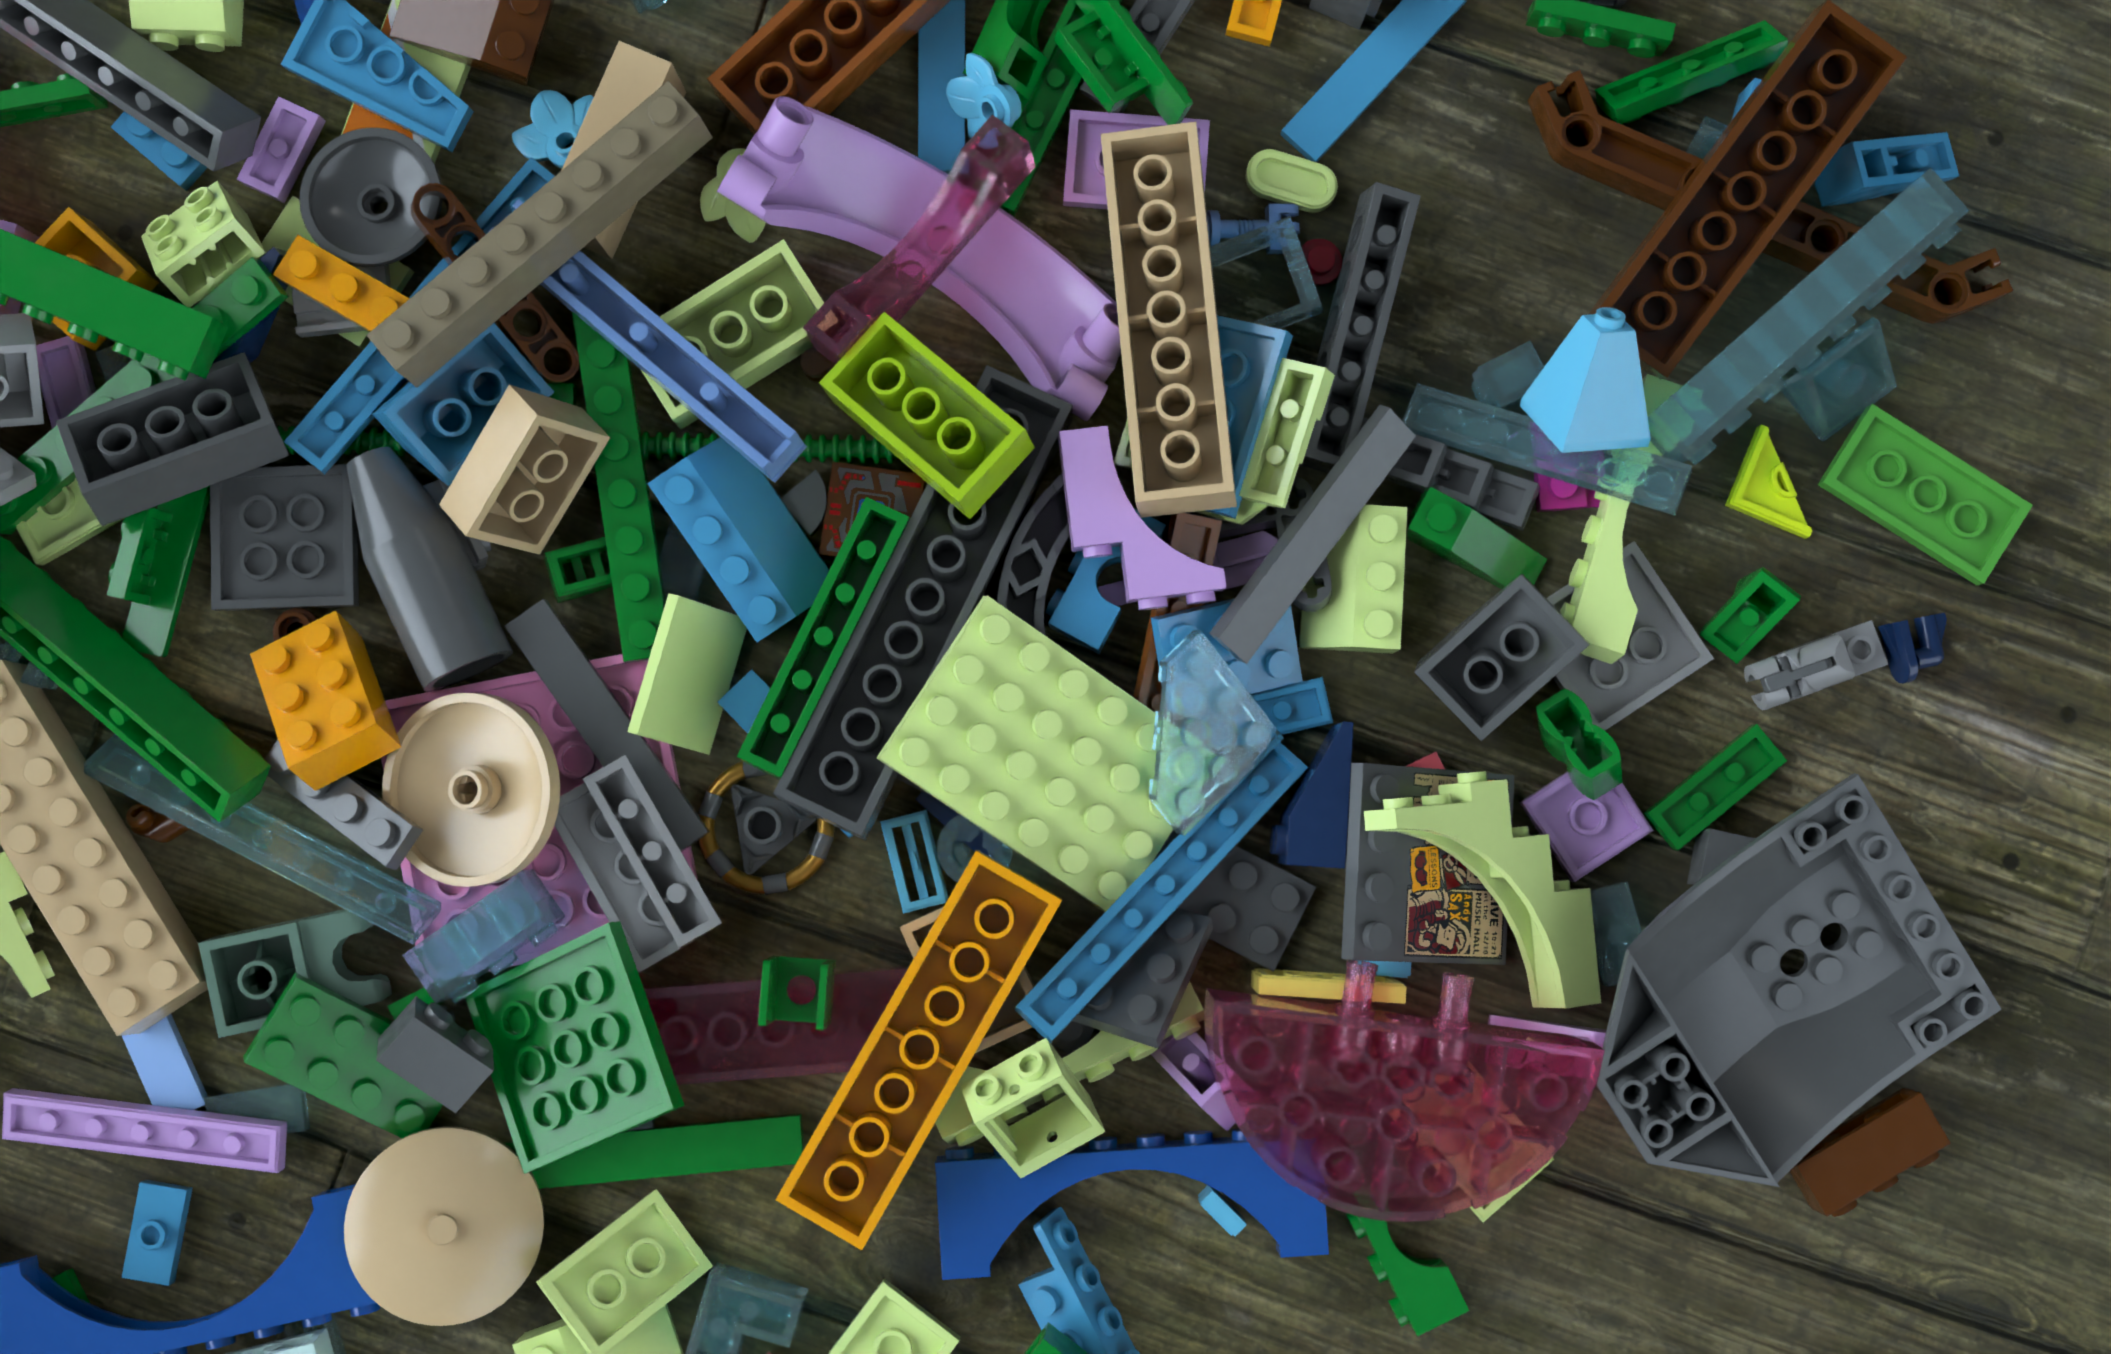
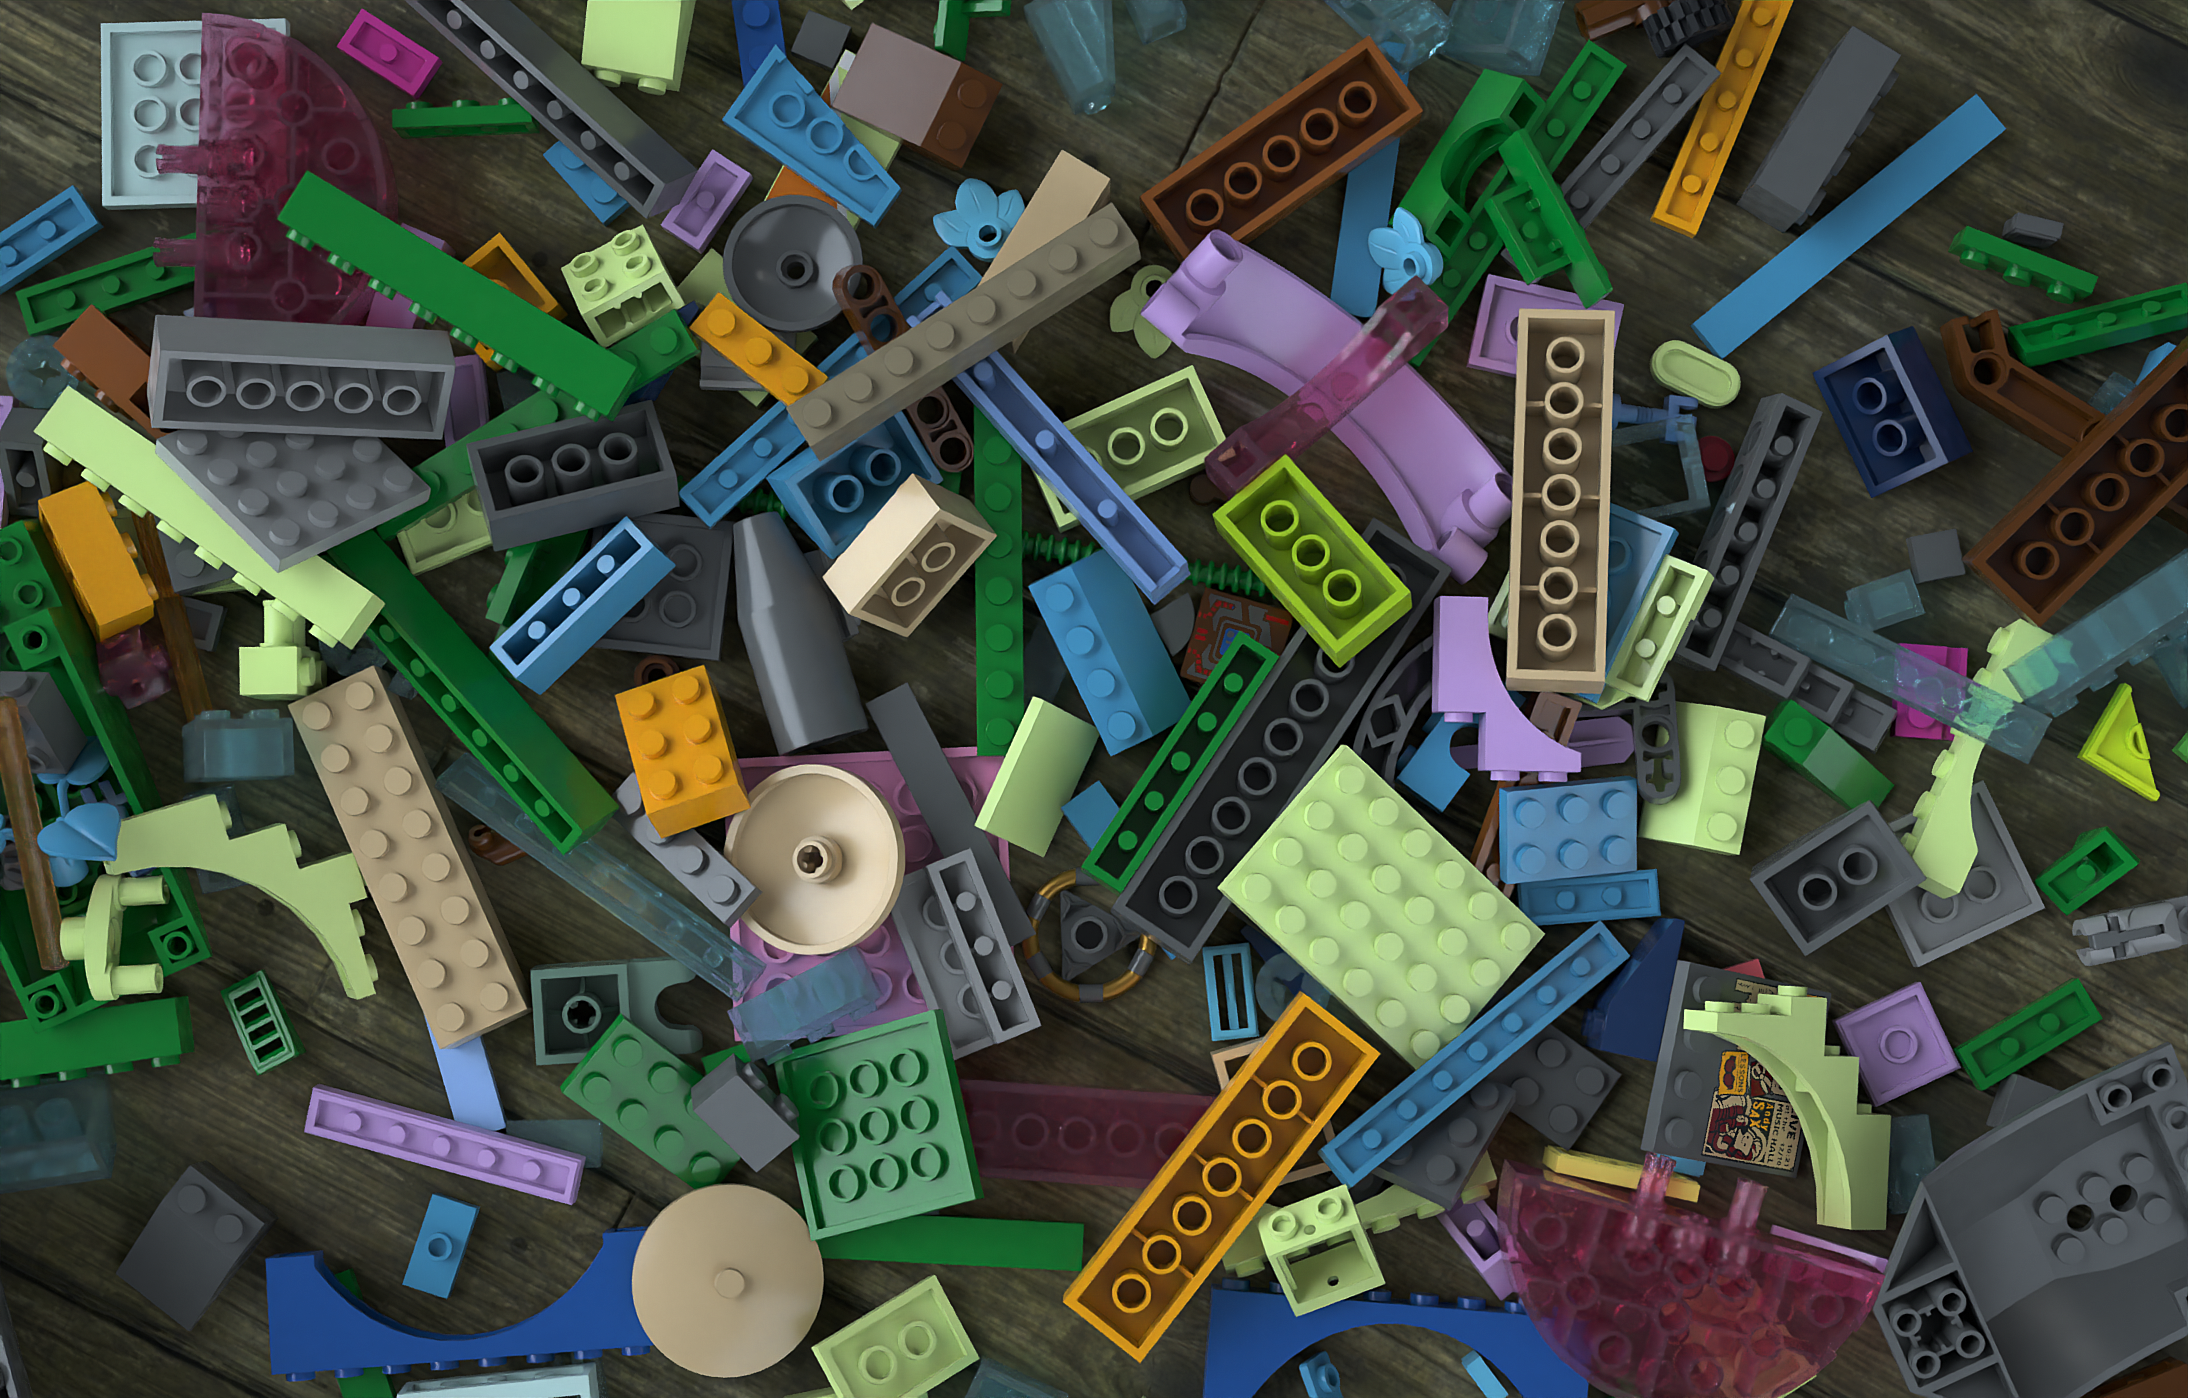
camera: 10 degrees right, 0 degrees up
green slope [544,537,612,603] -> none
green piece [758,956,836,1030] -> none
clear light blue plate [1149,630,1284,836] -> none
dark grey tile [1209,405,1416,664] -> none
medium azure slope [1520,307,1651,453] -> none
green brick [1536,688,1623,800] -> none
none -> dark azure brick [489,516,676,695]
none -> dark blue slope [1812,326,1973,498]
none -> dark grey tile [1906,529,1965,584]

